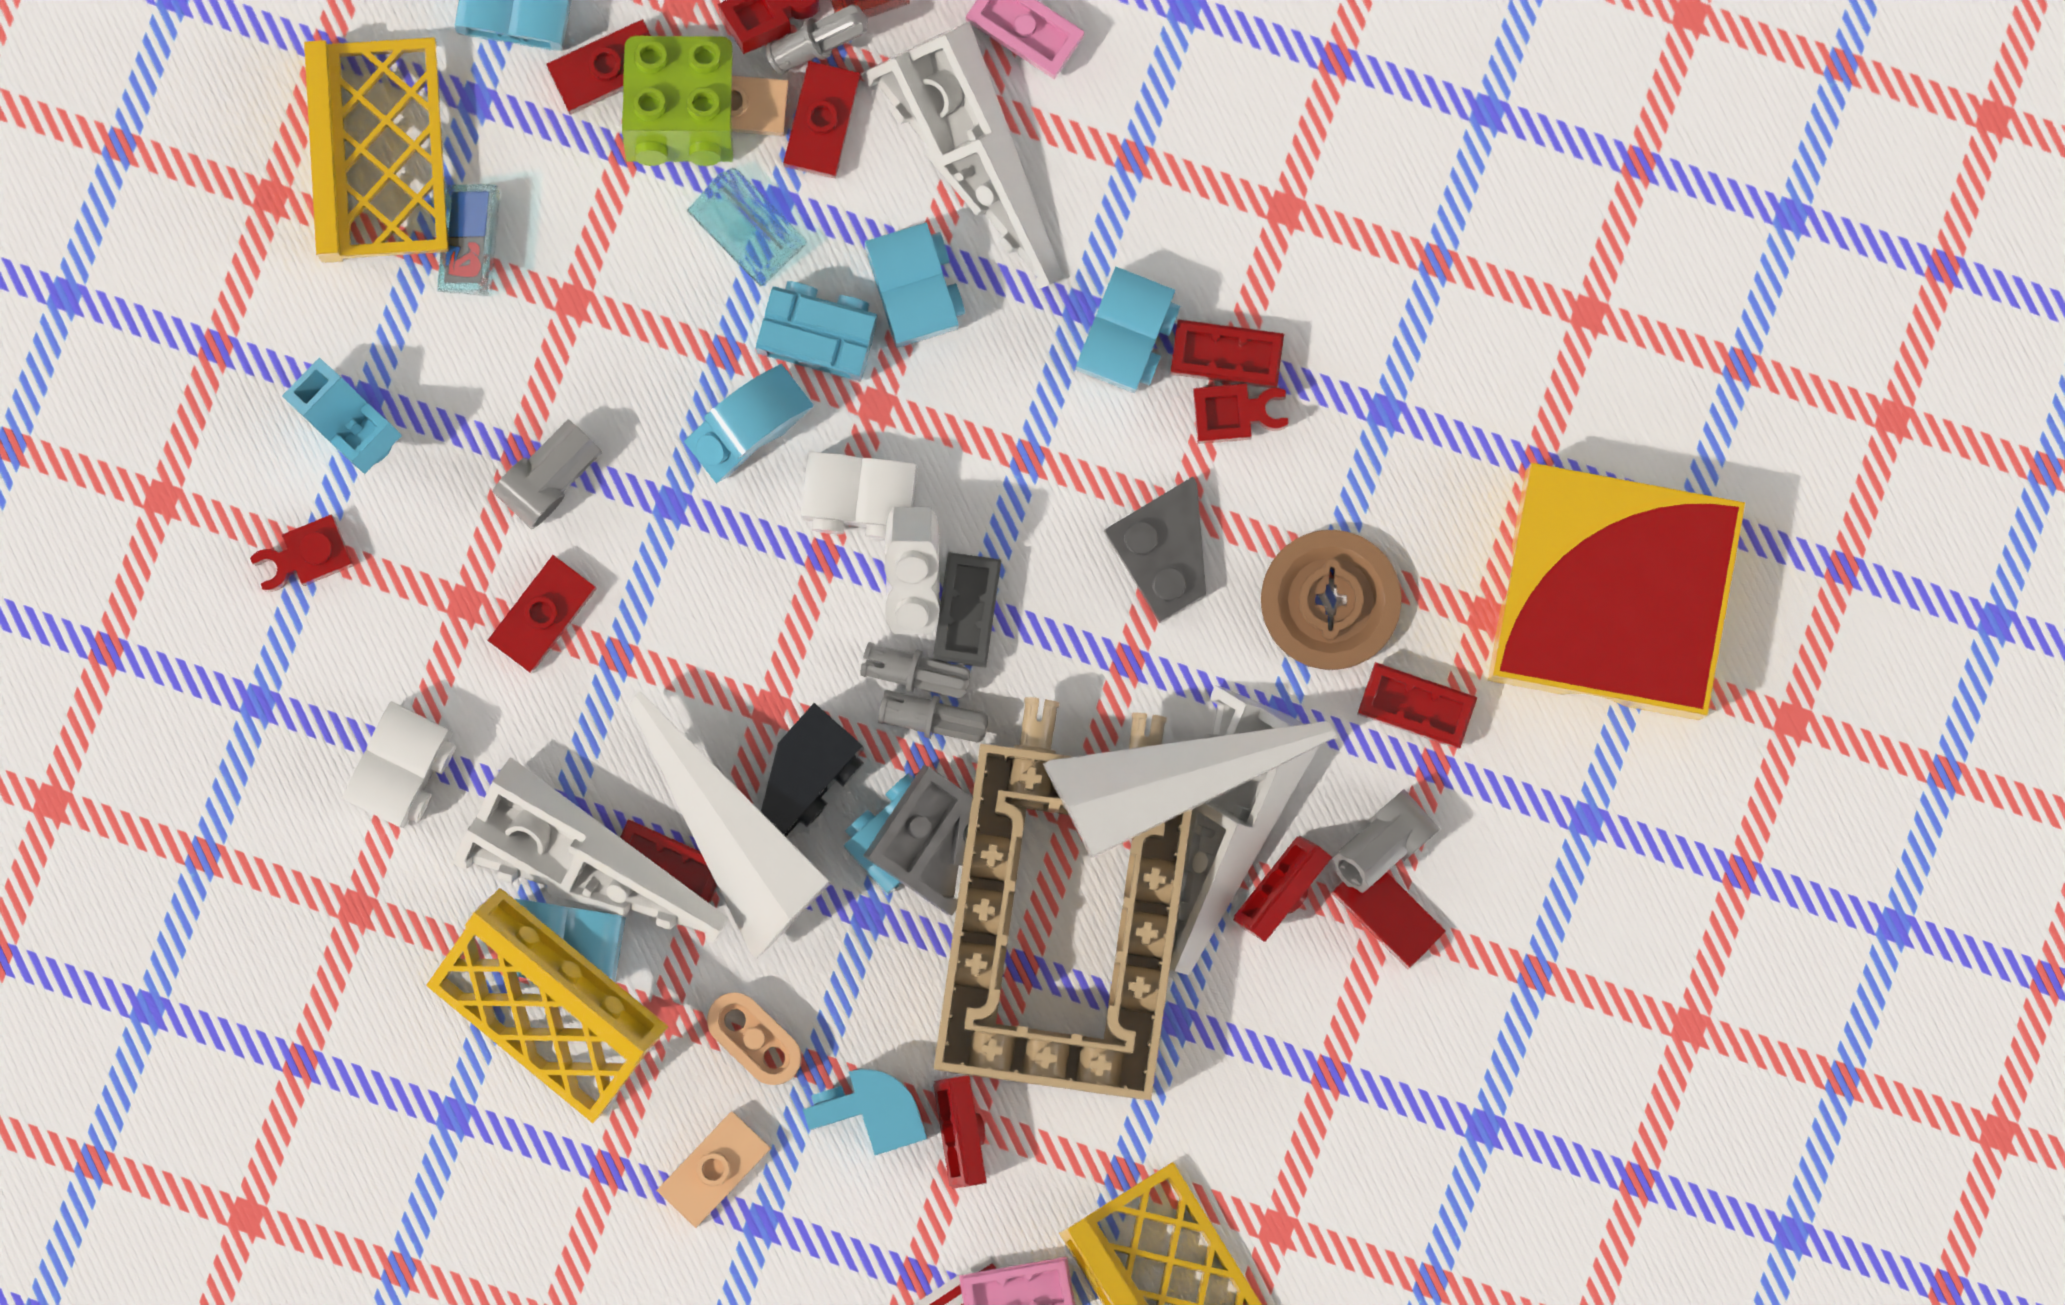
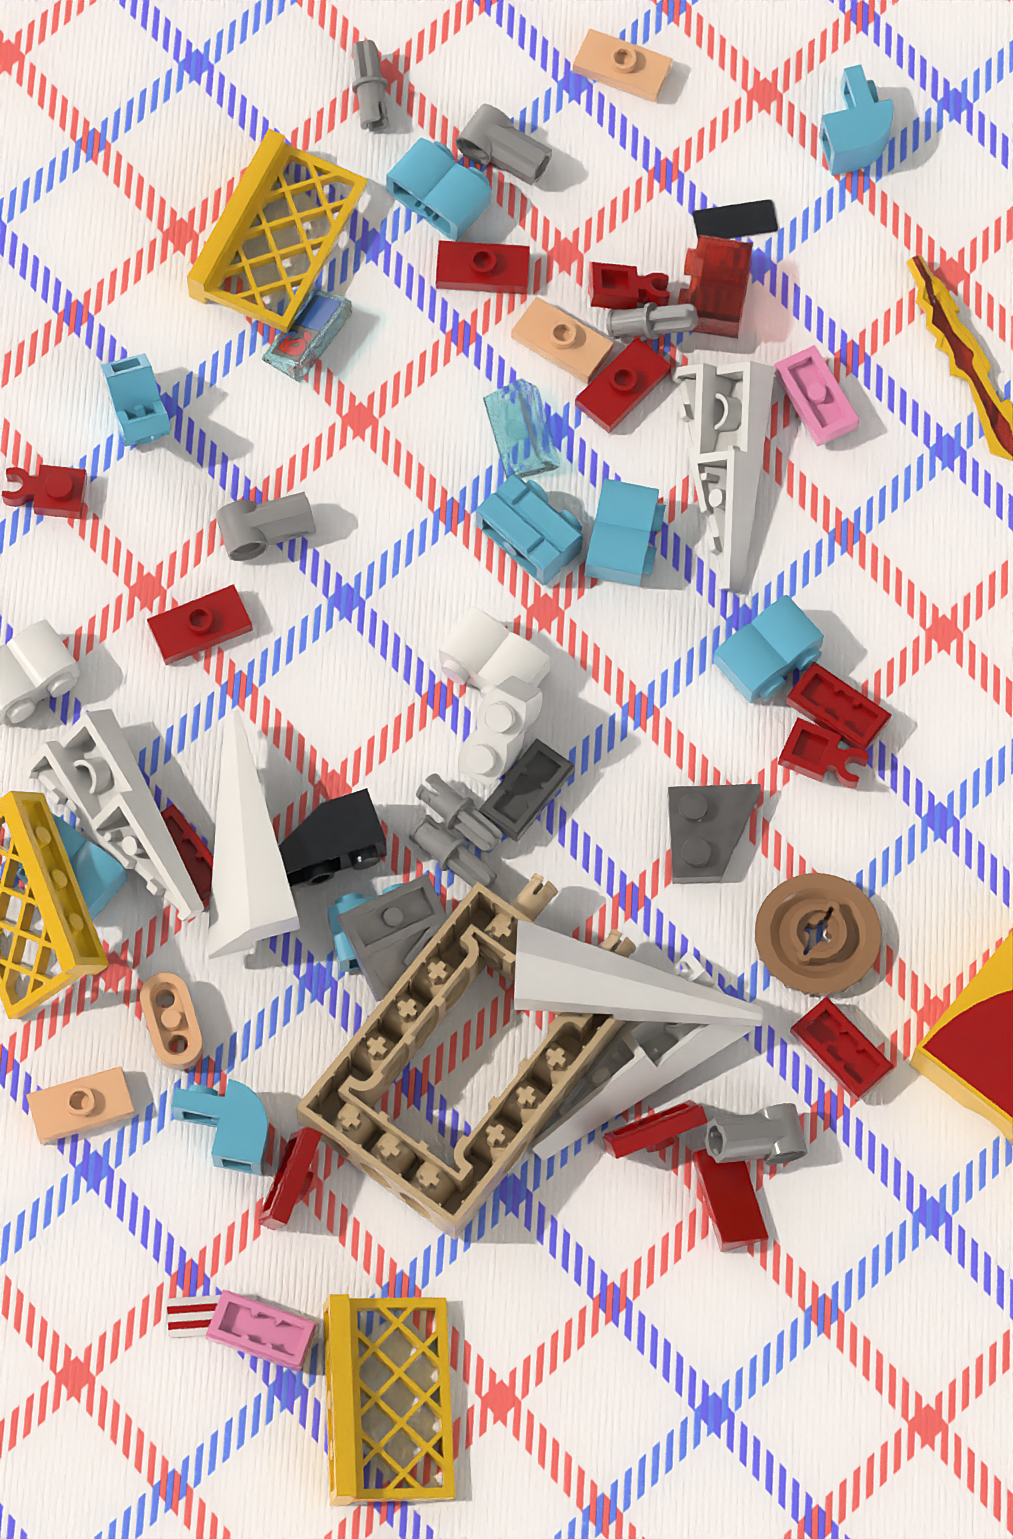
camera: 30 degrees right, 15 degrees down
lime bracket [622,36,734,166] -> none
medium azure brick [684,363,814,483] -> none

